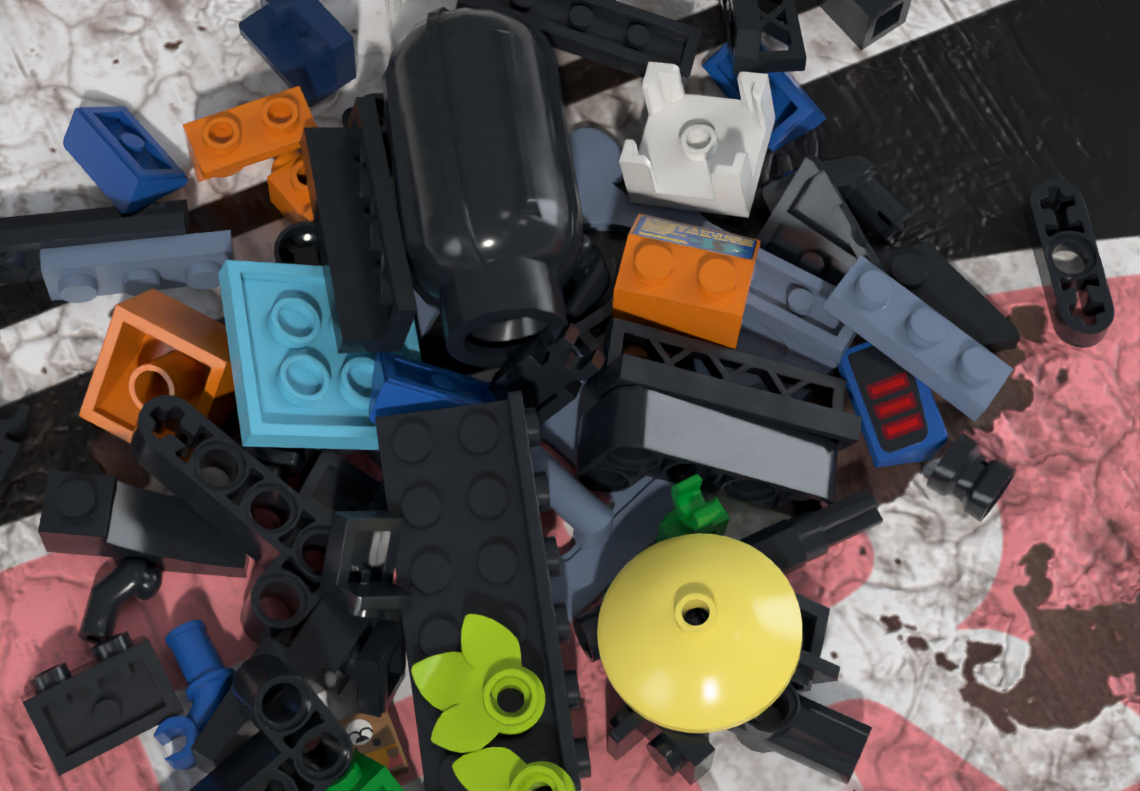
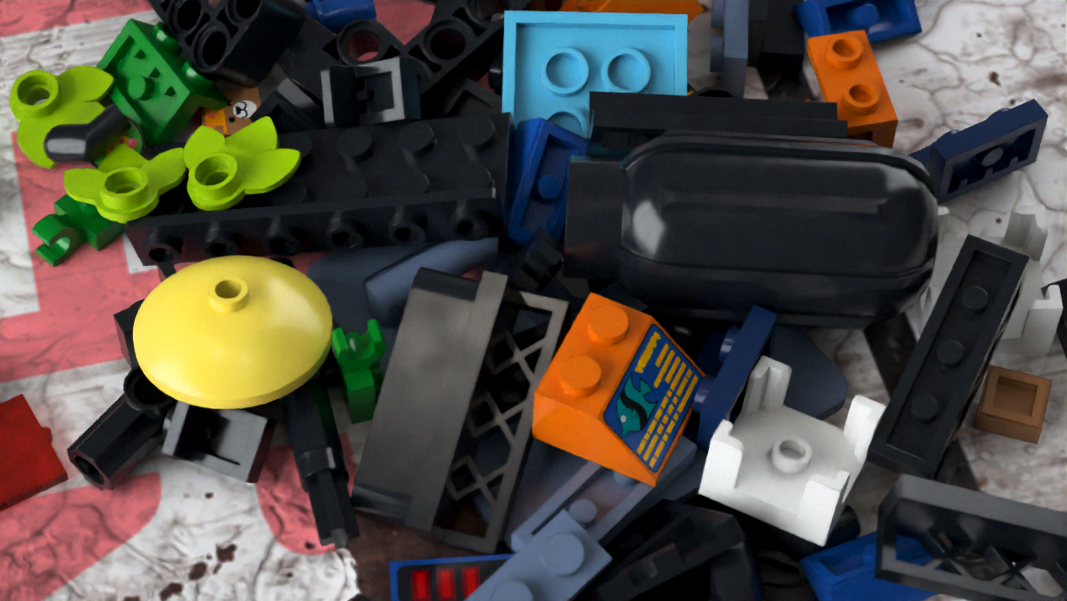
camera: 105 degrees right, 10 degrees down
none -> dark blue bracket [682,305,779,453]

